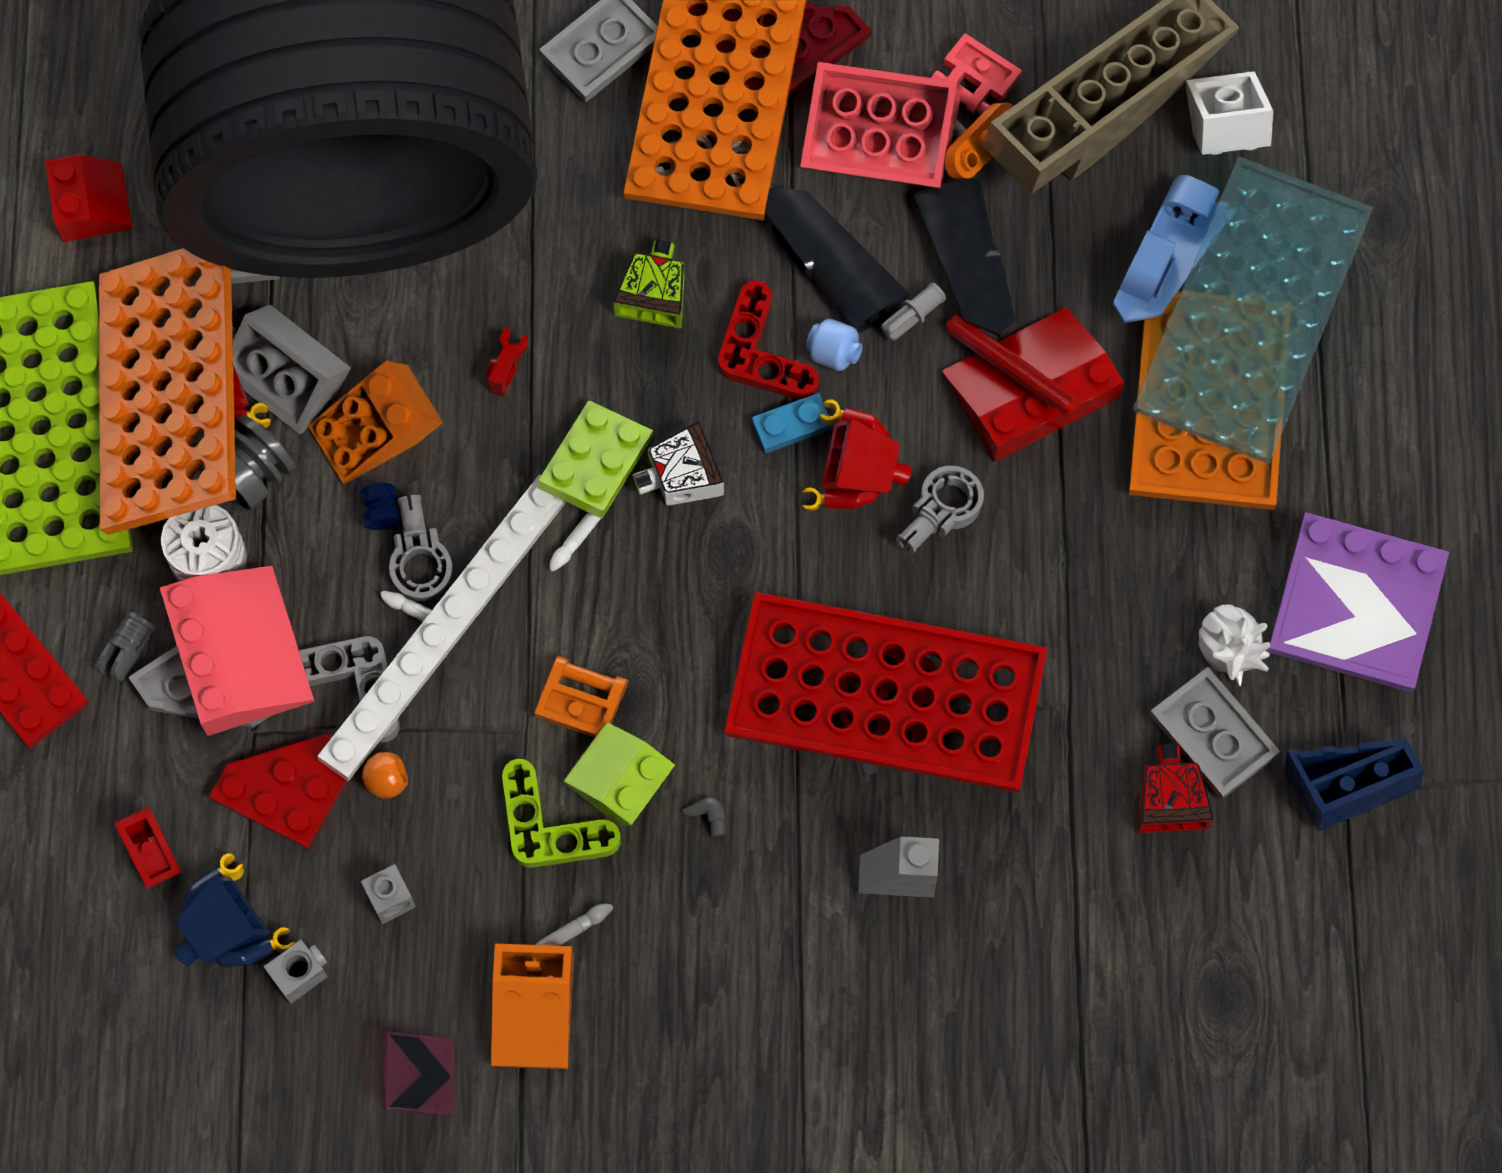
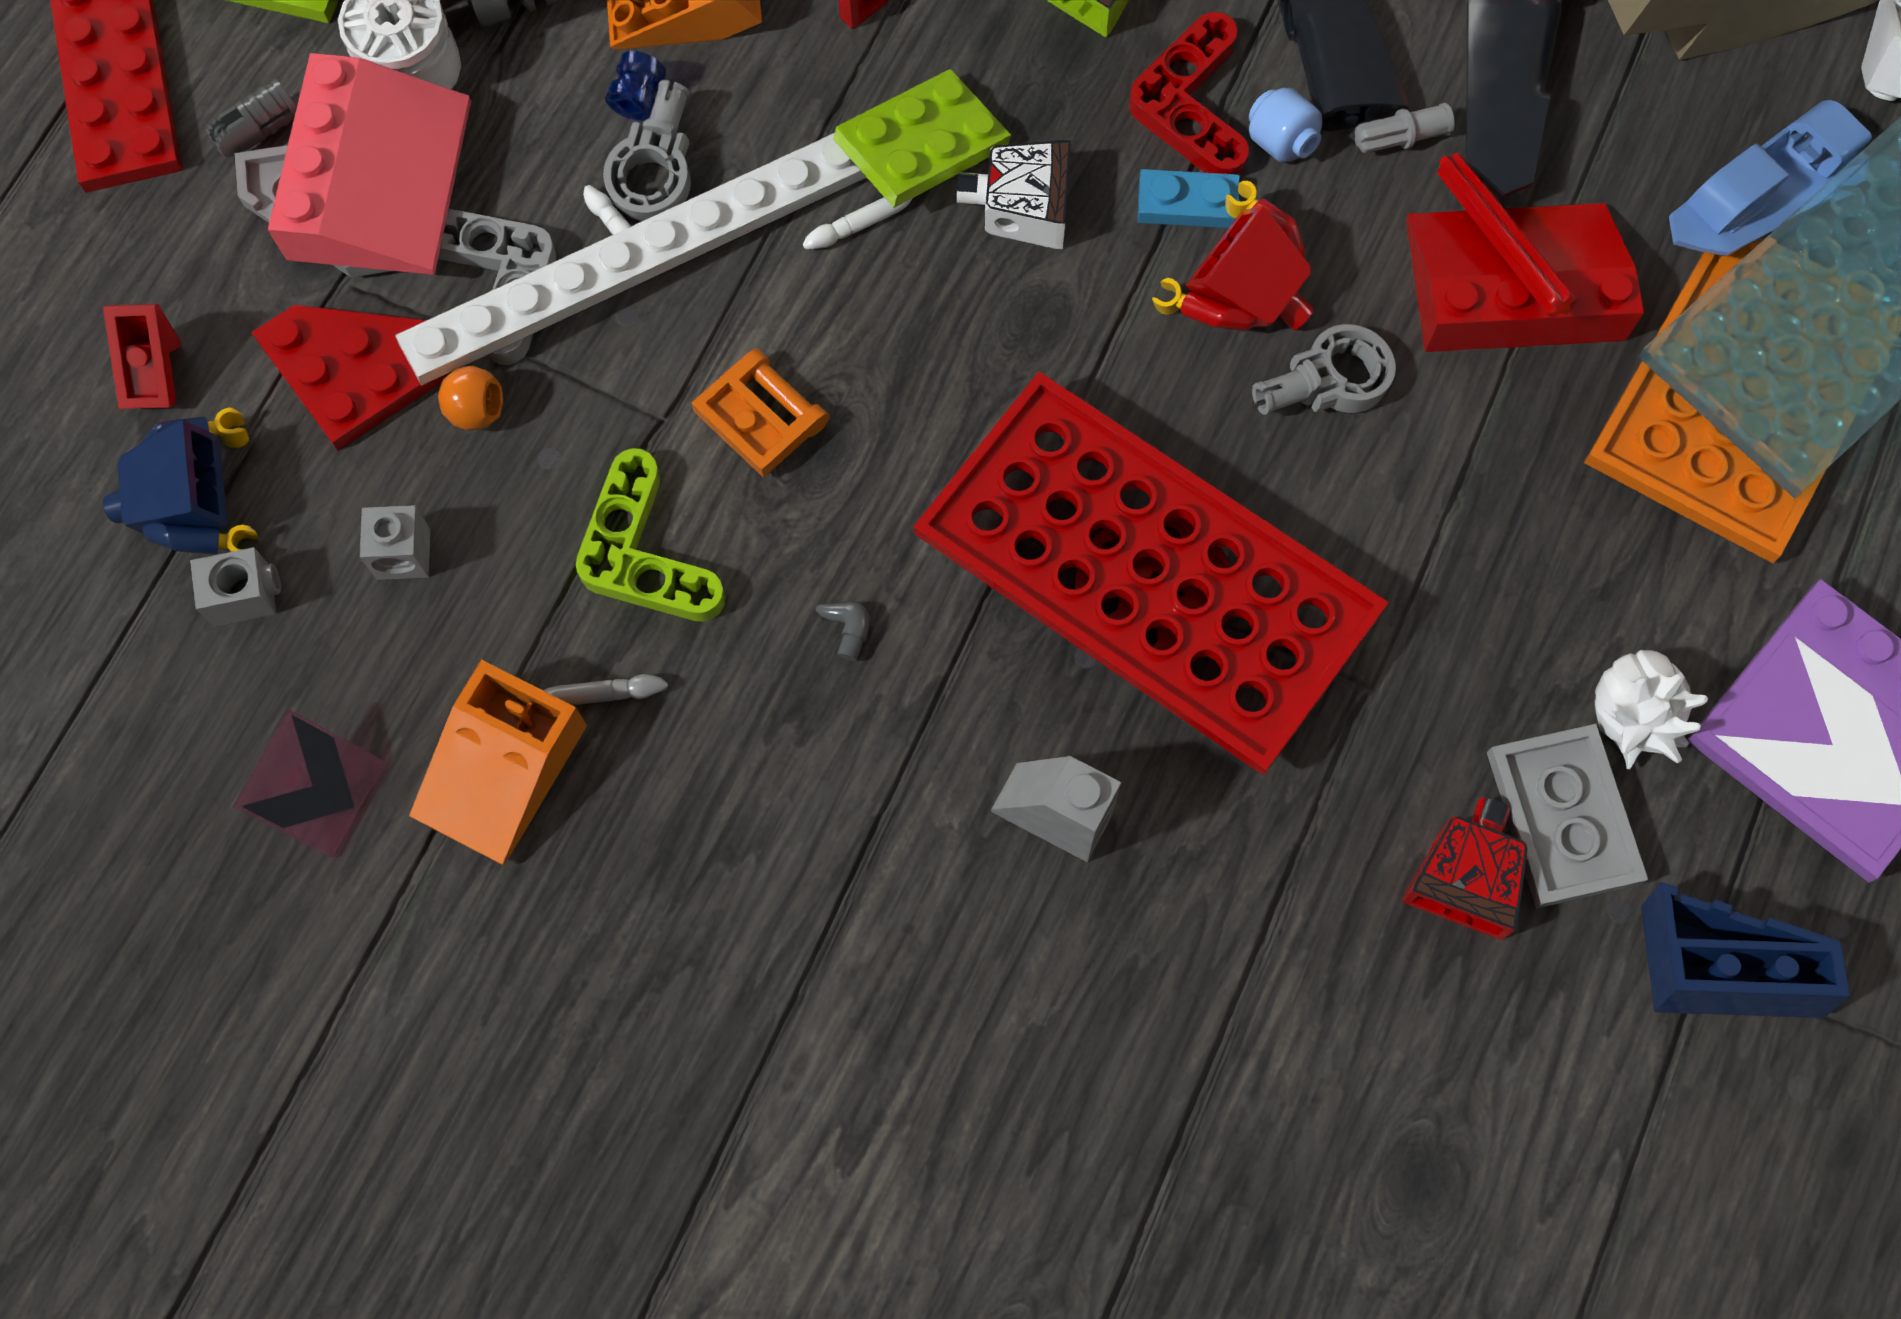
camera: 25 degrees right, 0 degrees up
lime slope [563,722,675,827] -> none

